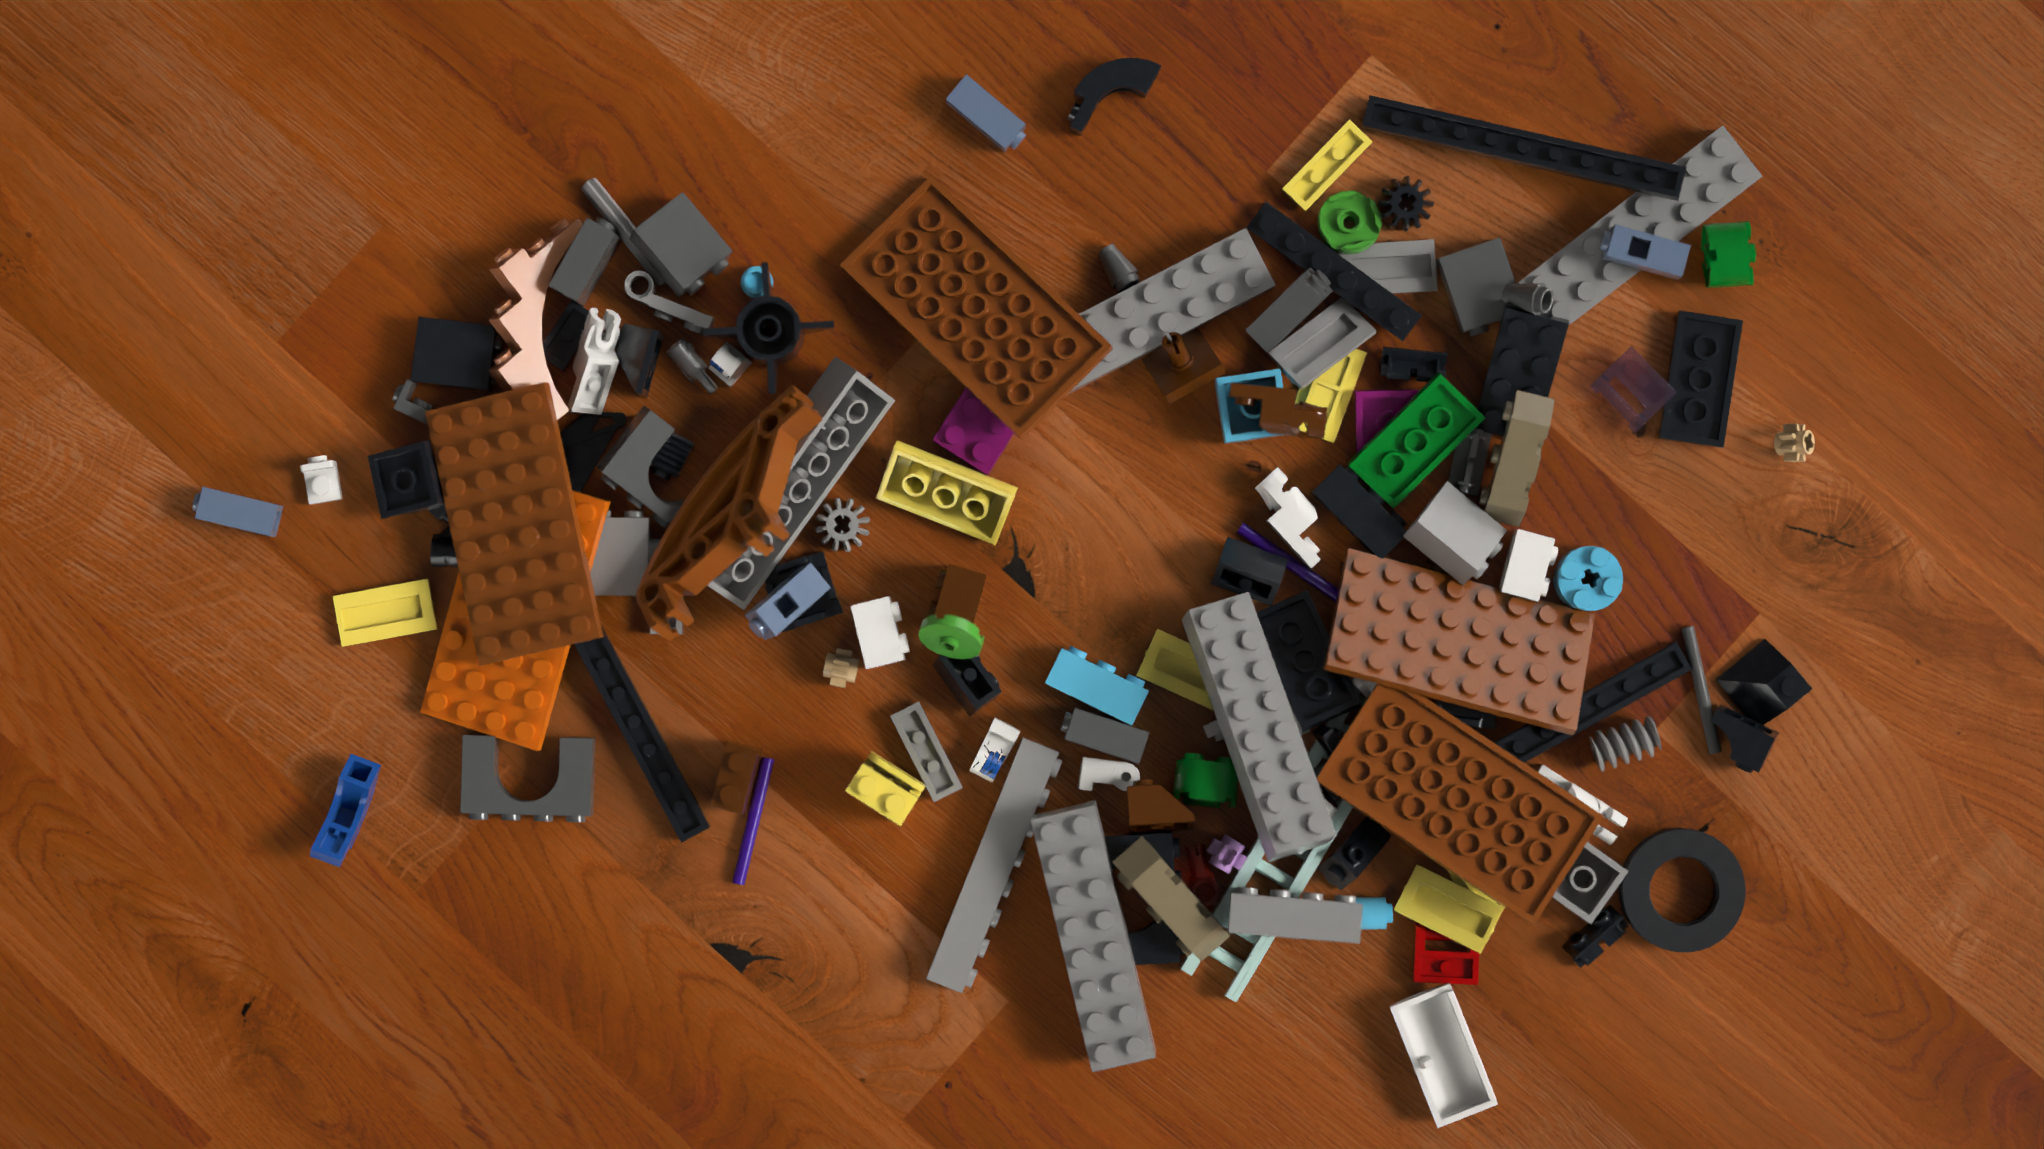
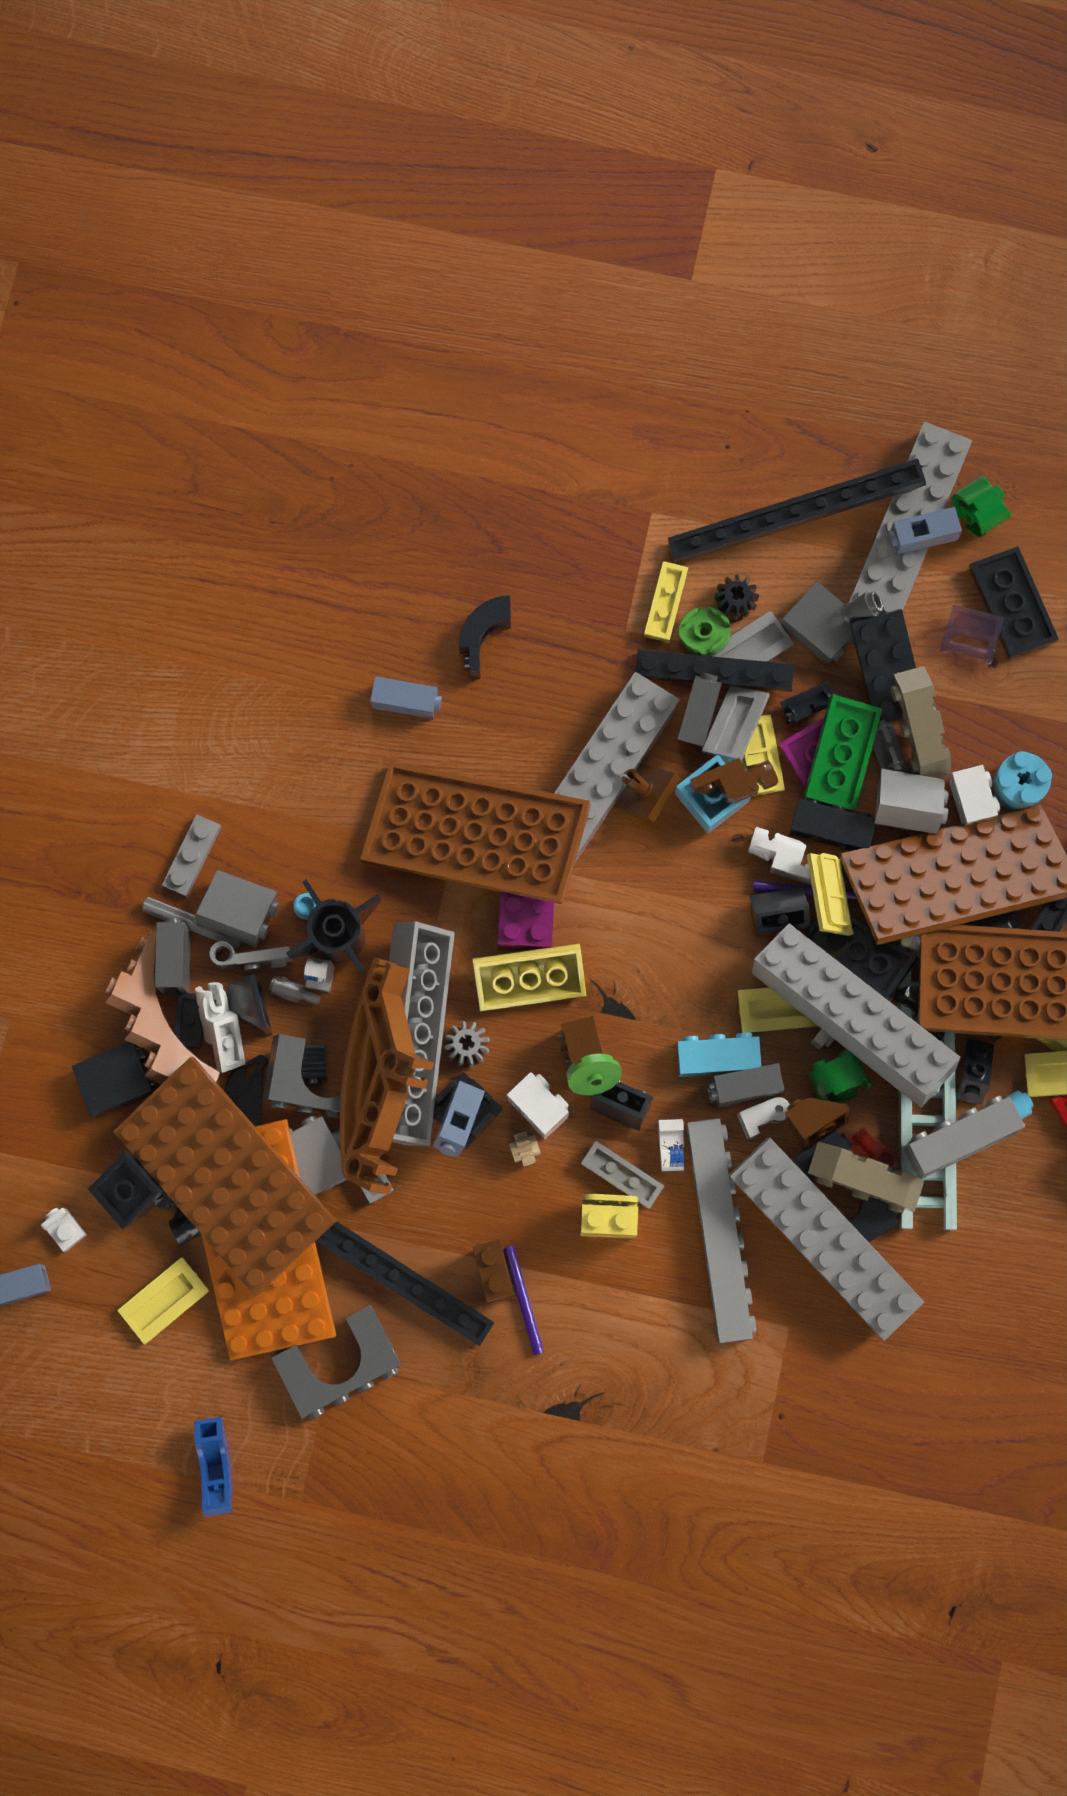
camera: 25 degrees left, 10 degrees down
dark grey bracket [392,379,433,425] -> none
dark grey cone [1098,244,1140,293] -> none
lavender gear [1206,834,1247,874] -> none
none -> light grey plate [162,814,222,897]
none -> light yellow piece [807,853,853,936]

